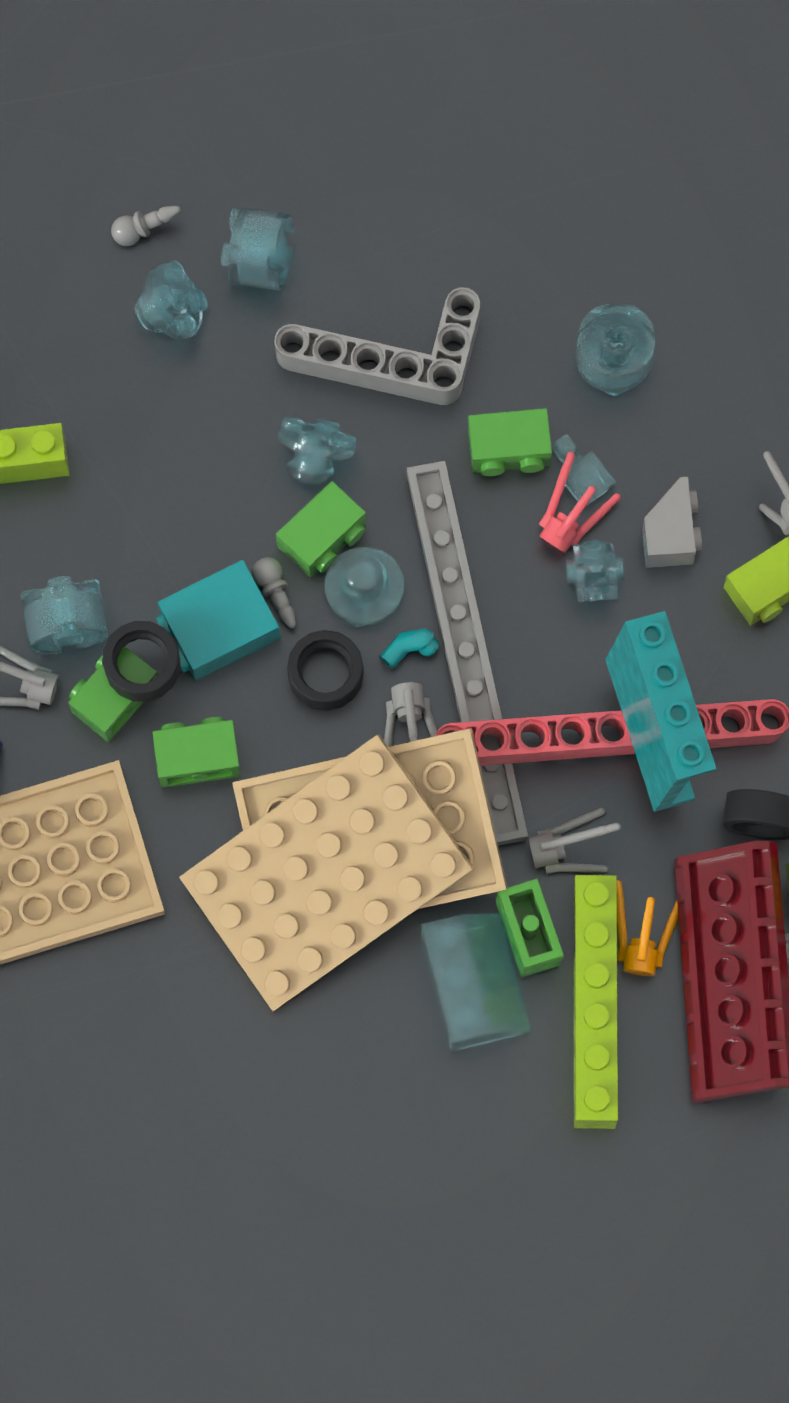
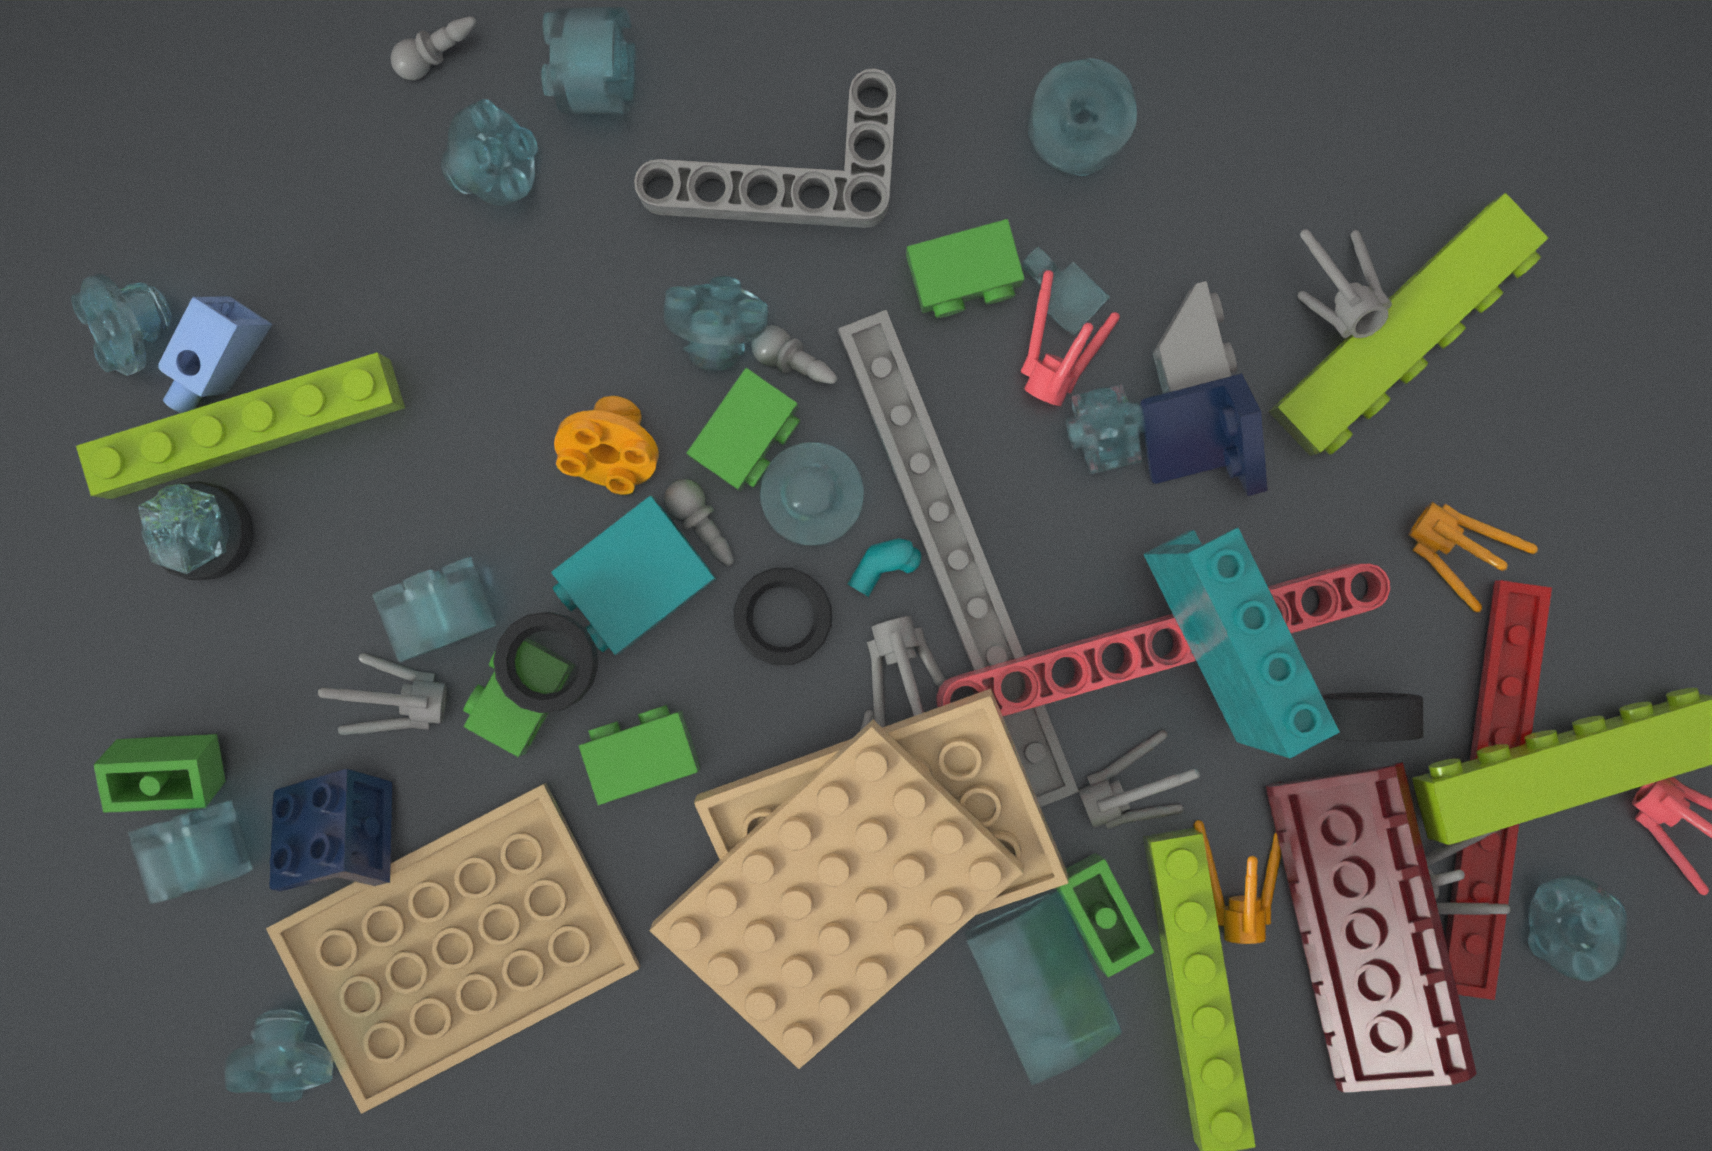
camera: 10 degrees left, 15 degrees up
none -> light orange plate [554,396,659,495]
none -> light grey bar [751,325,837,384]
none -> dark blue bracket [1140,373,1268,496]

